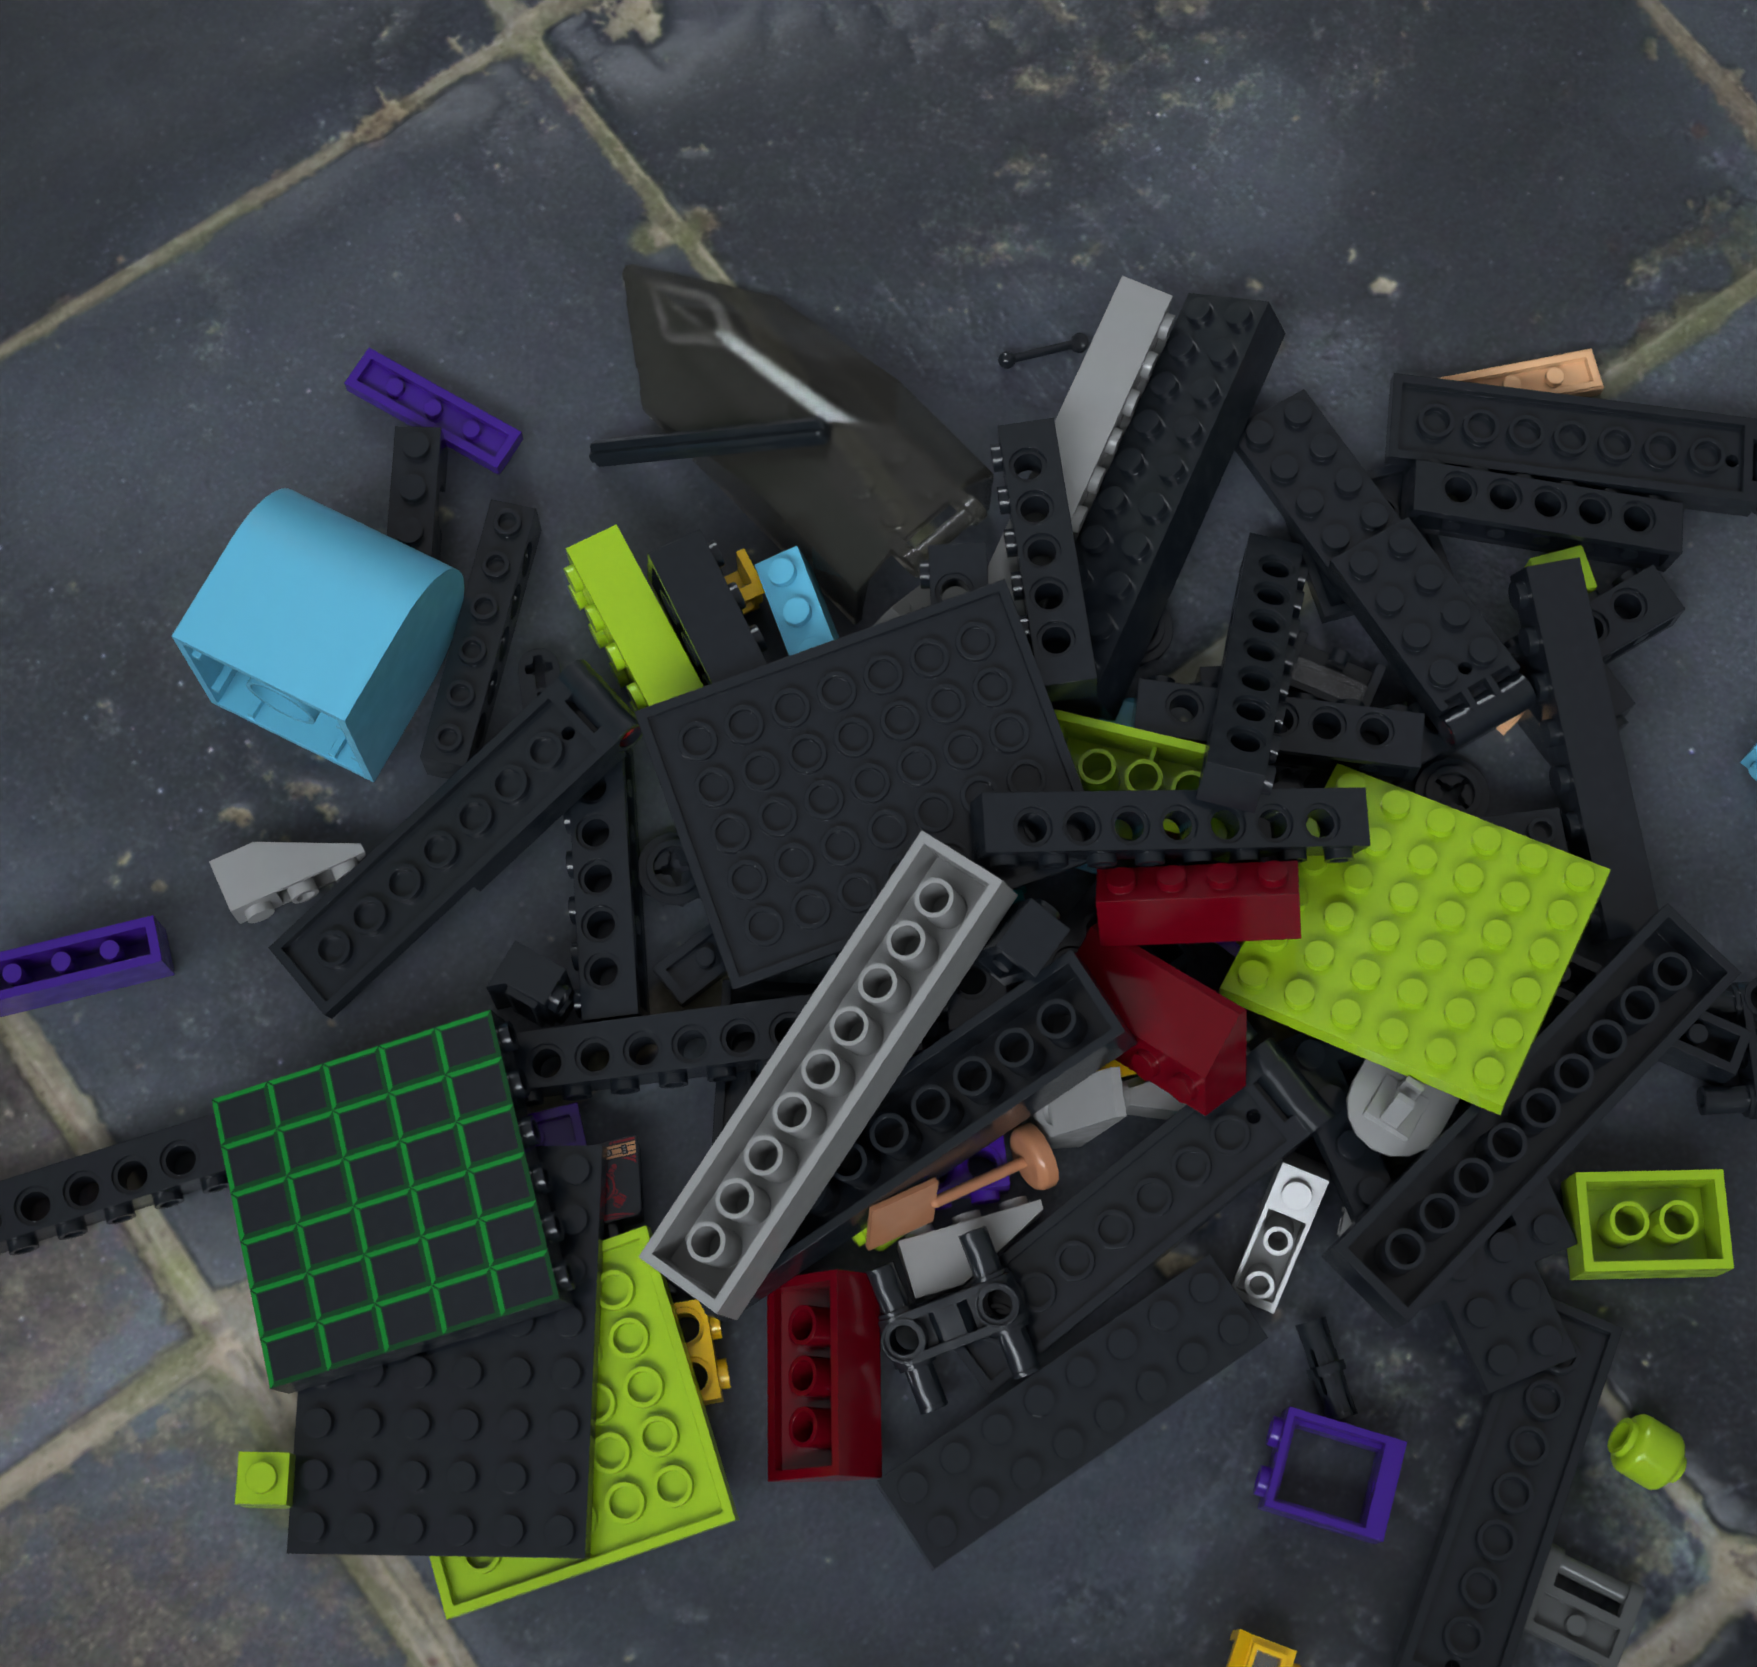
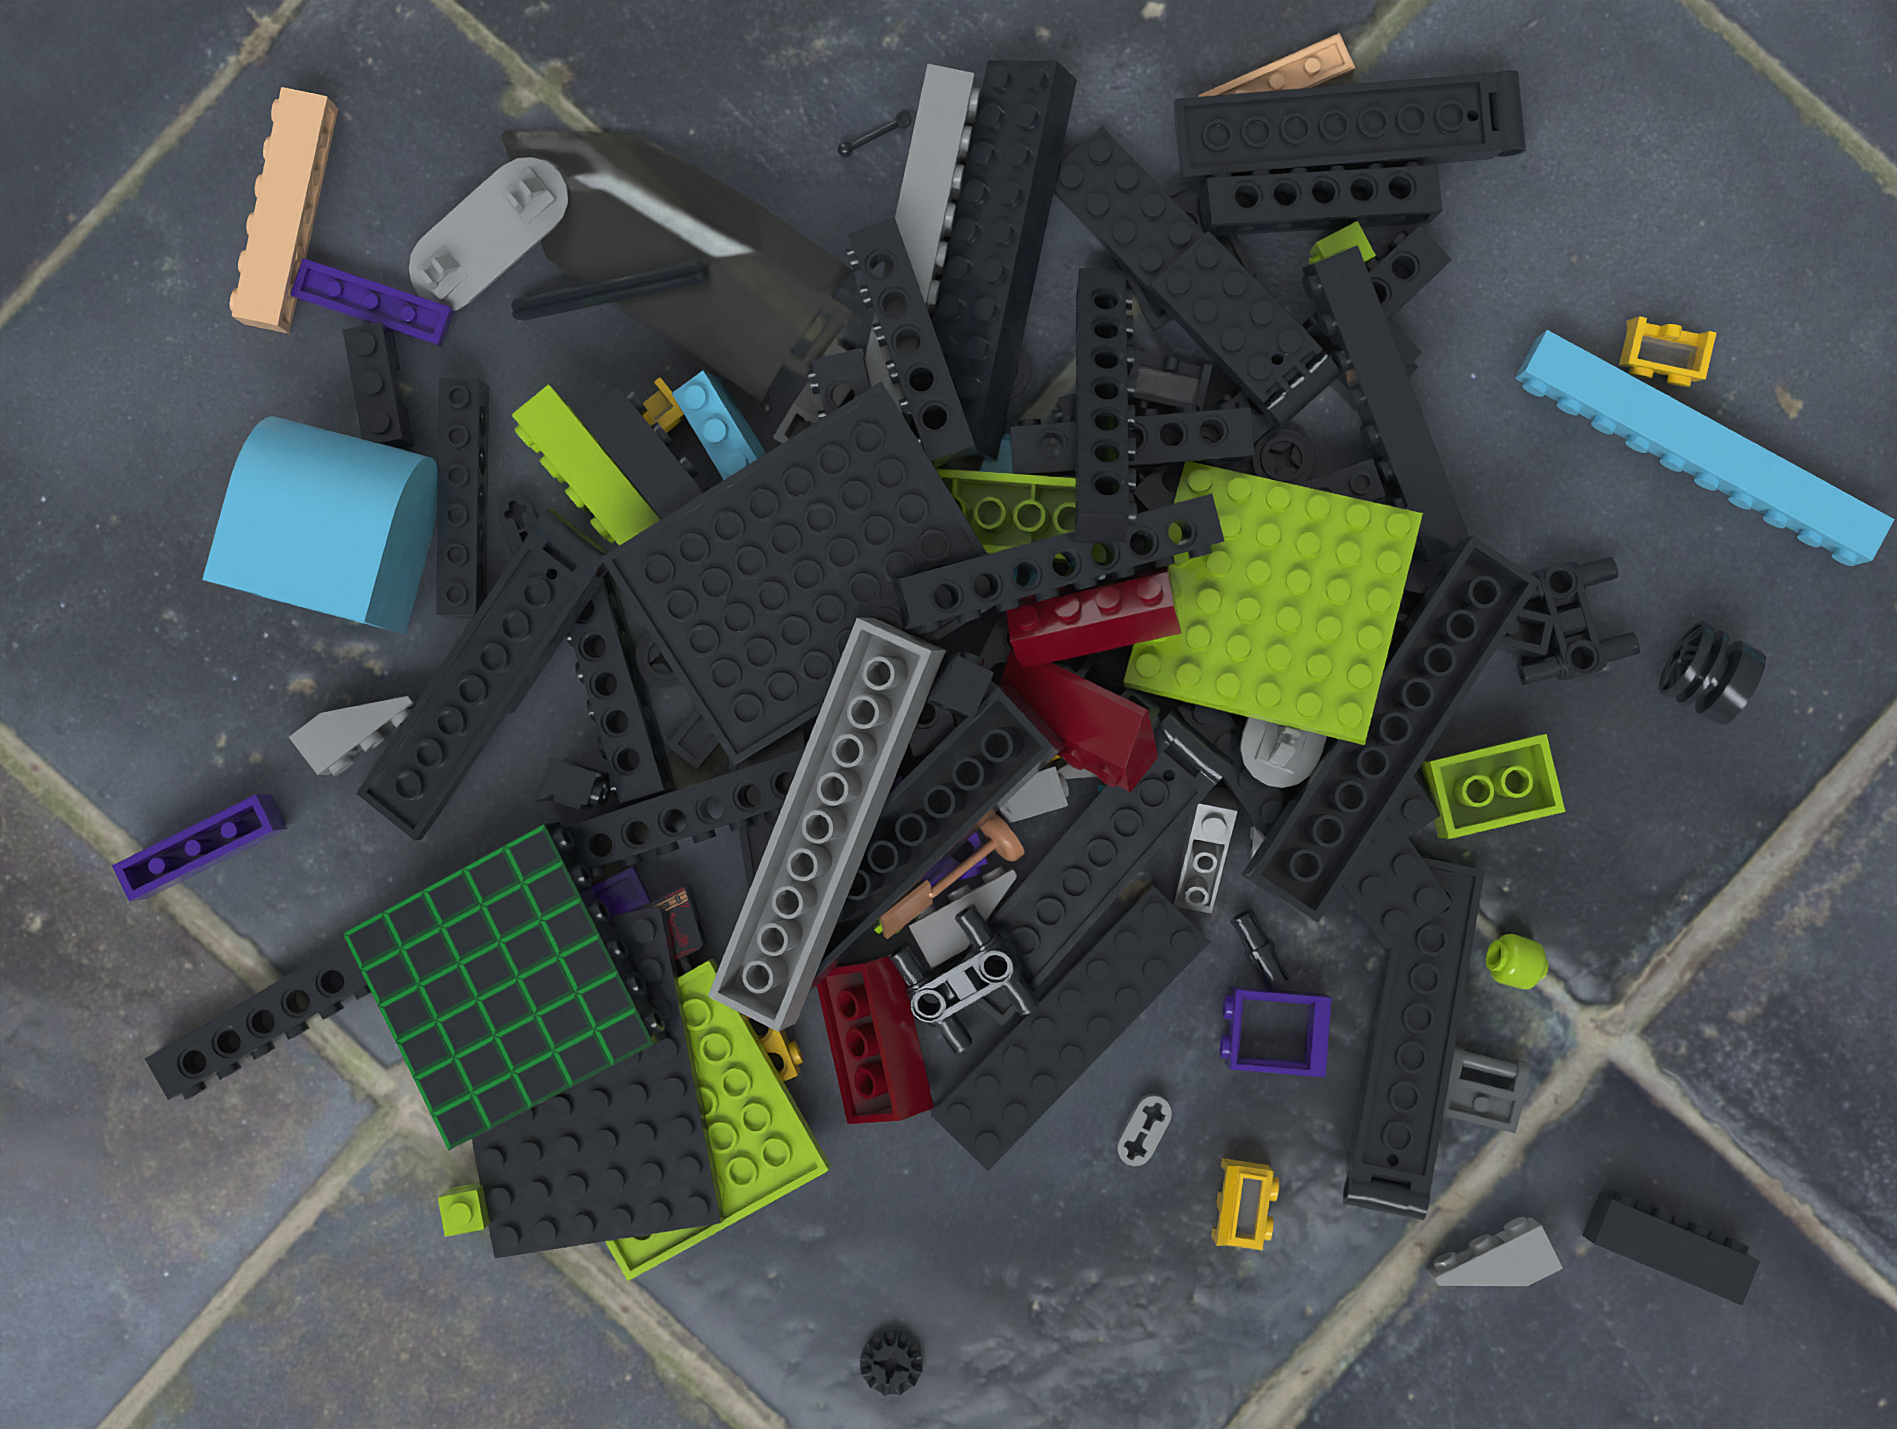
camera: 10 degrees left, 15 degrees up
none -> light nougat brick [230,87,338,334]
none -> light grey piece [409,157,568,311]
none -> light grey beam [1116,1093,1172,1166]

